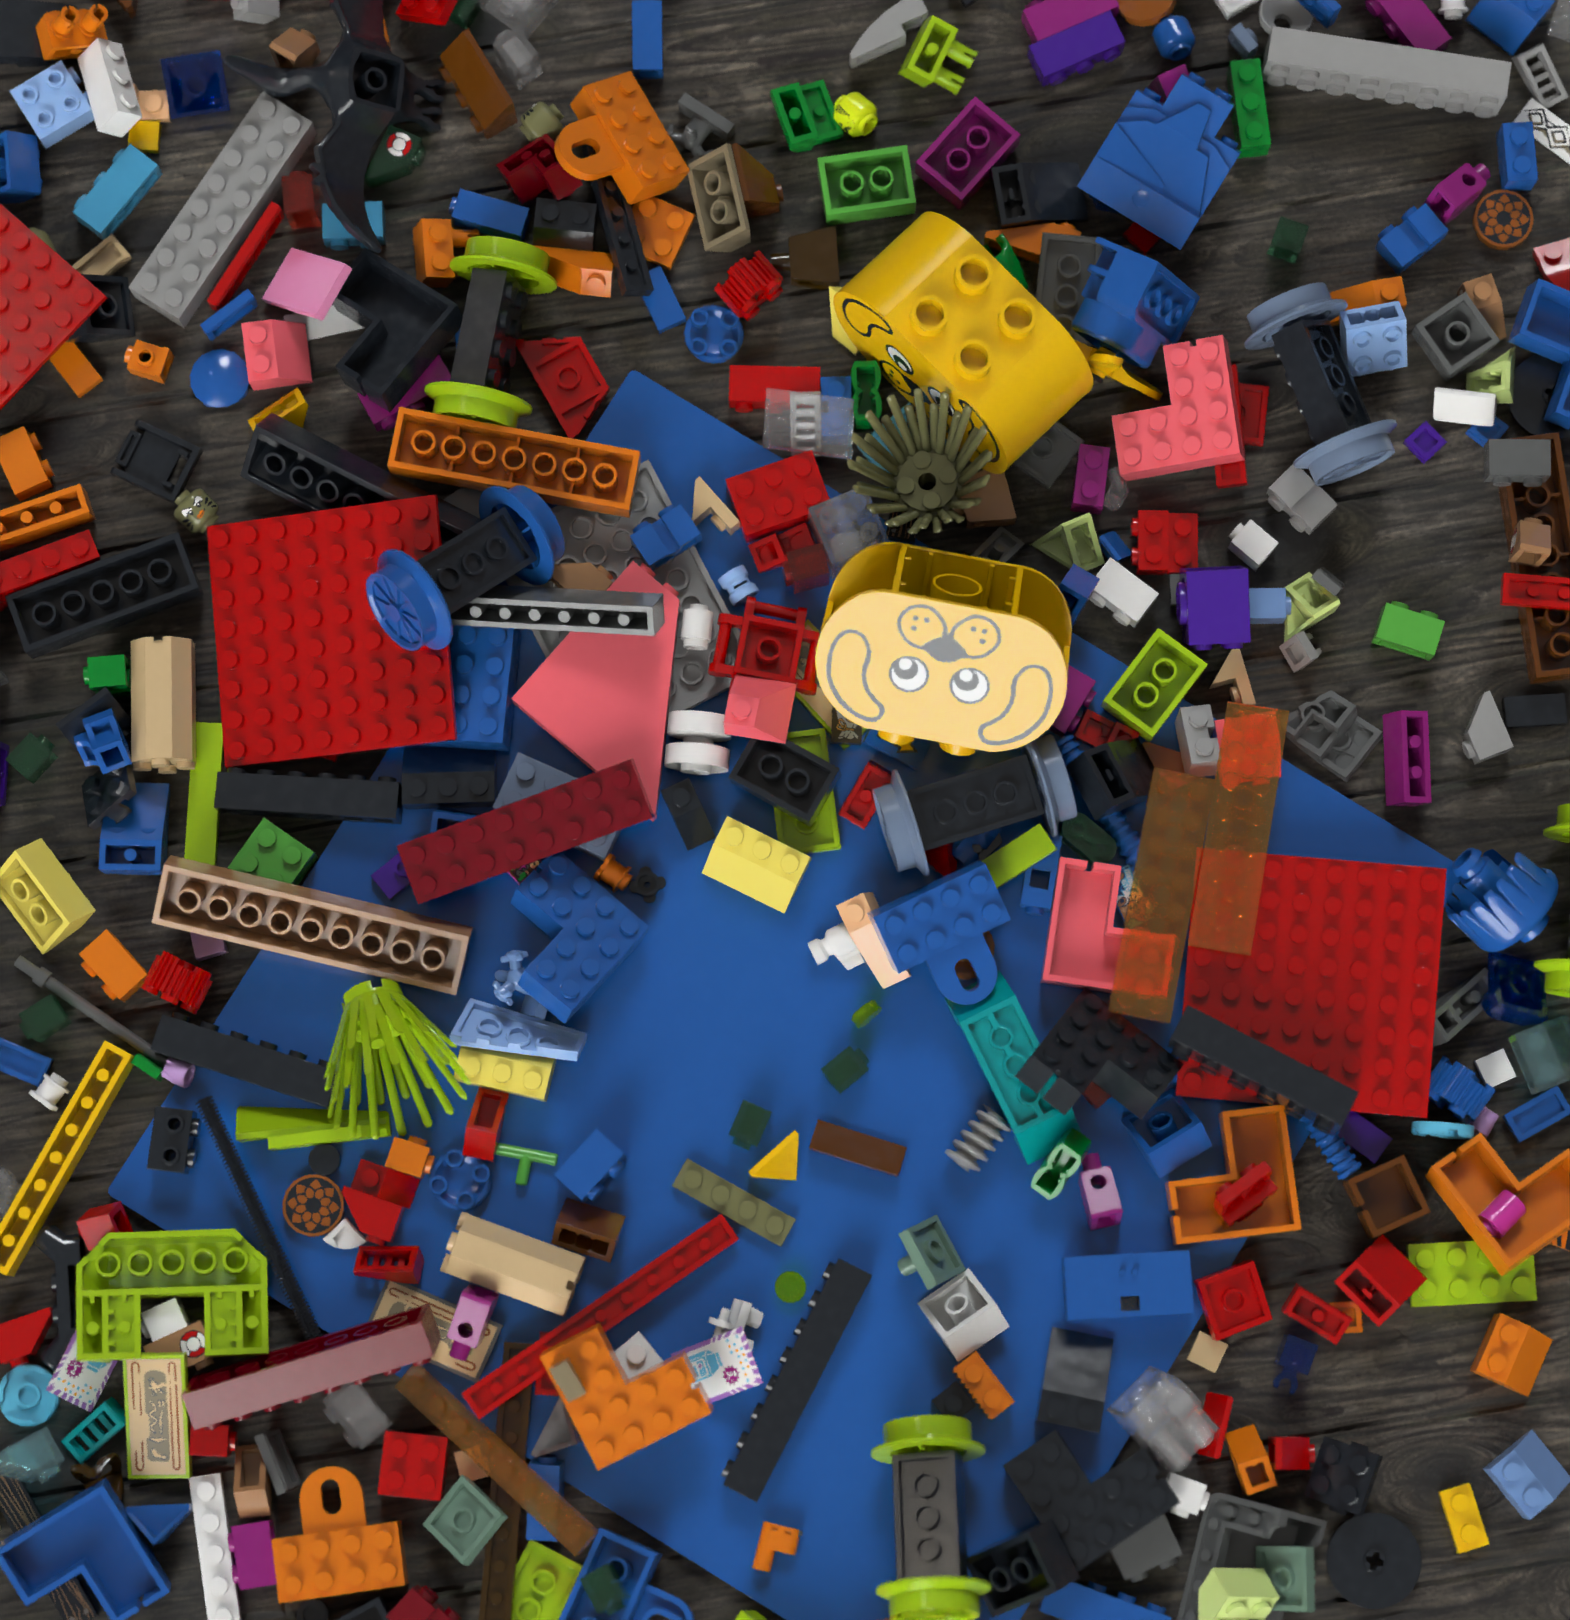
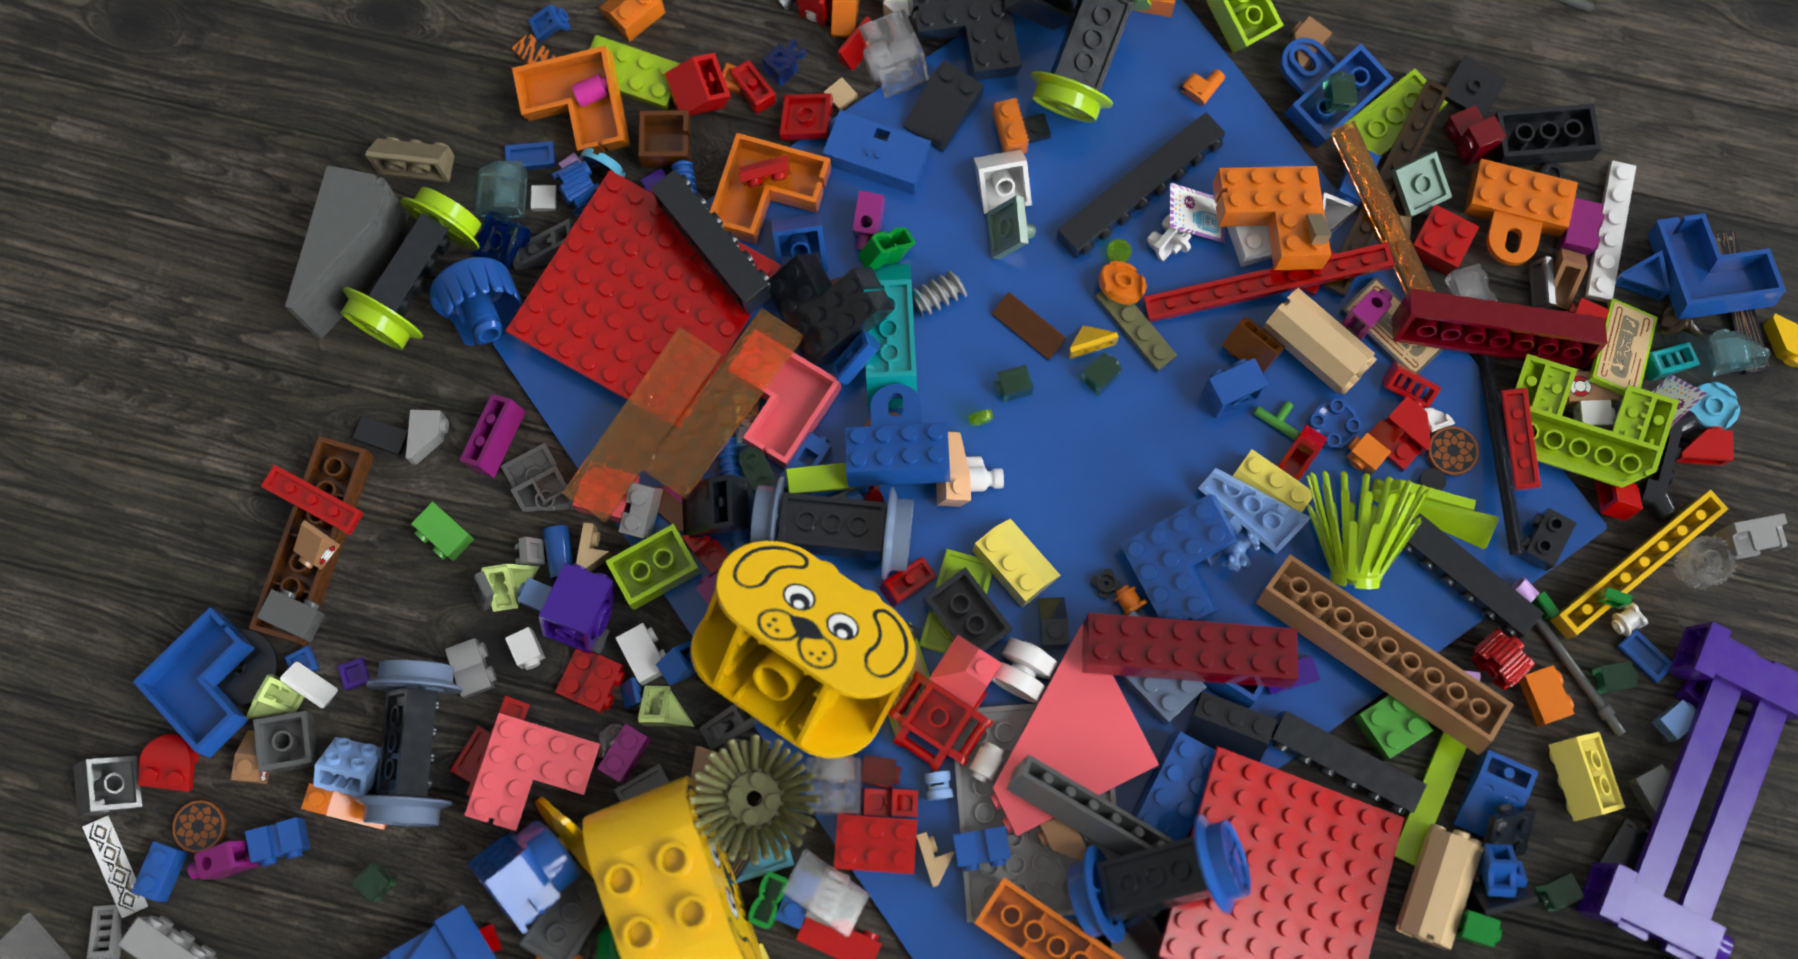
camera: 155 degrees left, 5 degrees down
none -> blue brick [543,525,575,581]
none -> blue brick [832,330,880,385]
none -> orange tile [1098,261,1147,305]
none -> red tile [1500,388,1541,491]
none -> green tile [1596,587,1633,609]

